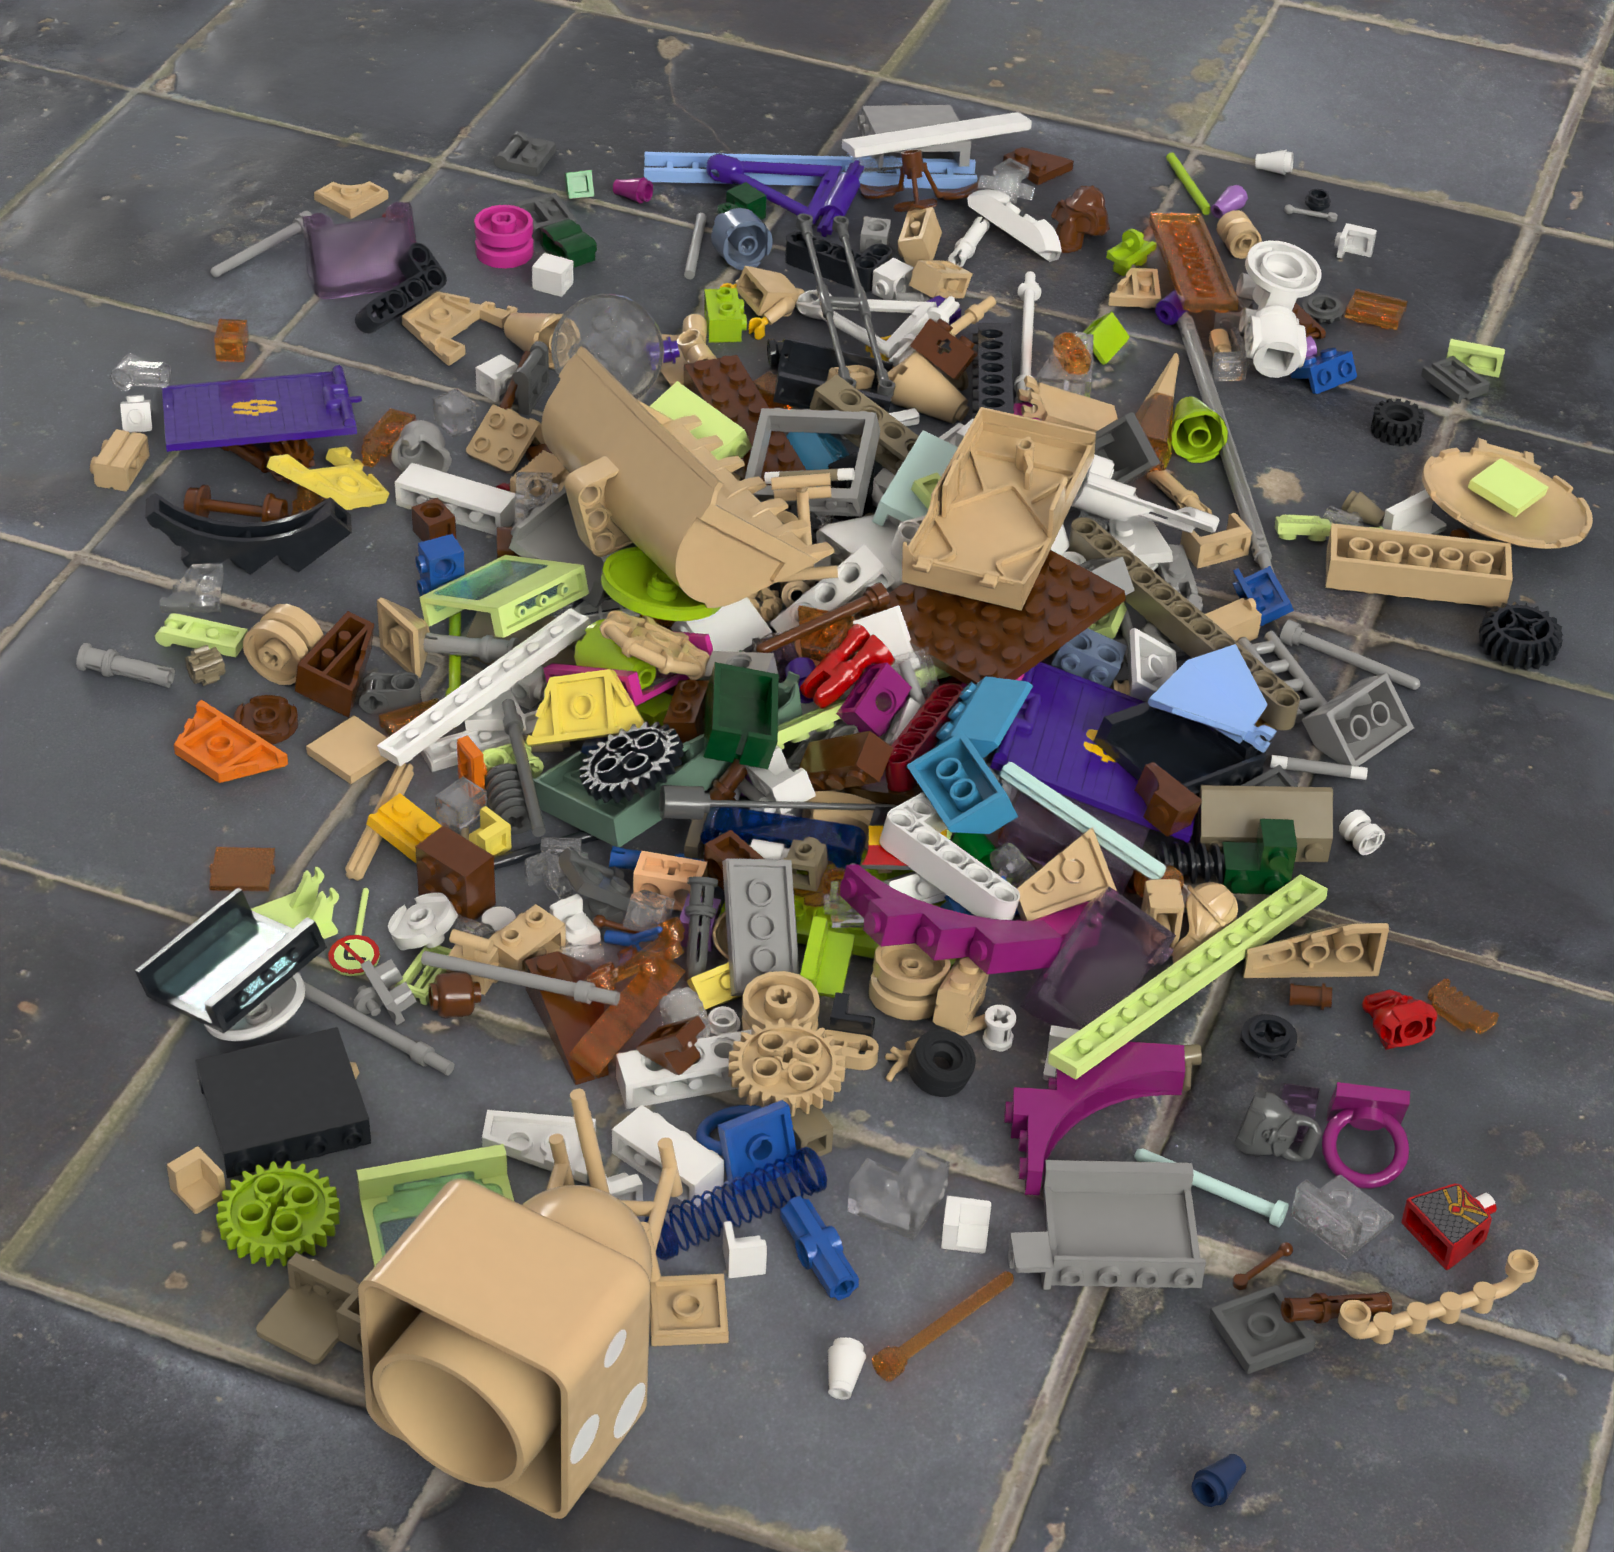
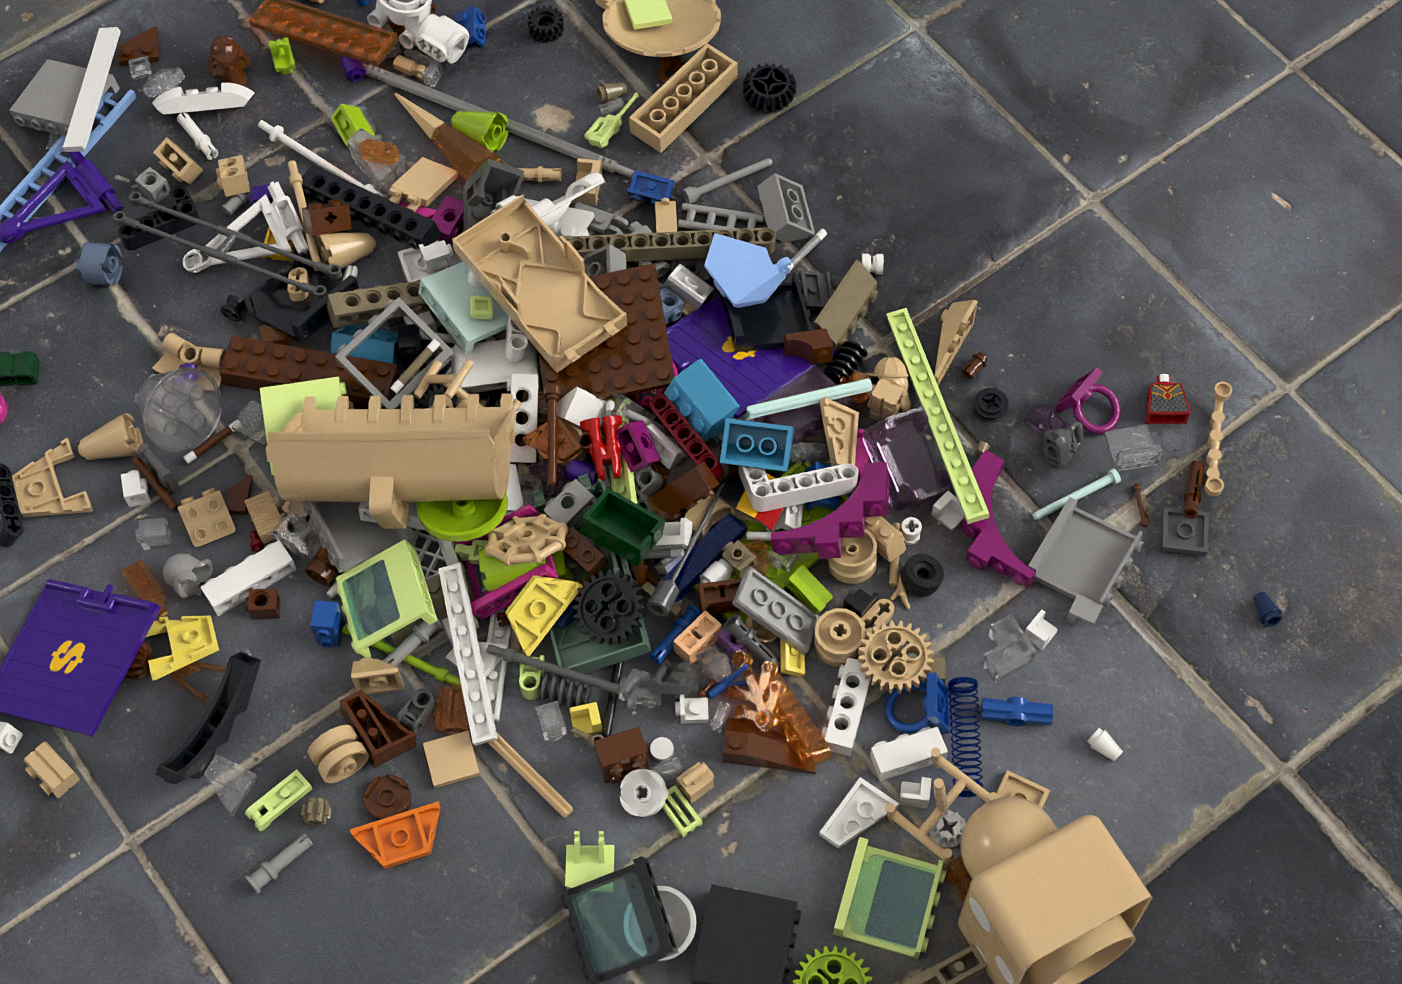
camera: 55 degrees left, 20 degrees up
reddish brown piece [183,484,290,522] -> none
clear orange piece [209,847,276,891] -> none
light grey bar [303,981,455,1076] -> none
piece [328,888,380,976] -> none
light grey hips [353,959,417,1026] -> none
yellow plate [366,793,442,863] -> none
light grey bar [421,951,620,1006] -> none
reddish brown head [428,972,481,1018] -> none
orange plate [457,735,487,806] -> none
tan brick [489,904,566,972] -> none
white panel [532,253,573,297] -> none
reddish brown slope [636,1015,706,1075] -> none
clear gear [659,986,711,1039] -> none
light grey bar [684,213,707,279] -> none
lime brick [704,287,747,343] -> none
white plate [705,1006,740,1036] -> none
dark green brick [717,182,767,220] -> none
tan torso [720,266,804,340] -> none
white panel [723,1221,767,1278] -> none
reddish brown plant [860,149,981,212] -> none
white brick [872,258,914,300] -> none
clear orange piece [872,1271,1014,1382] -> none
tan wing [1108,268,1161,309] -> none
dark green brick [1221,819,1298,895] -> none
red piece [1362,989,1437,1050] -> none
white panel [1382,489,1447,535] -> none
clear orange piece [1427,979,1499,1034] -> none

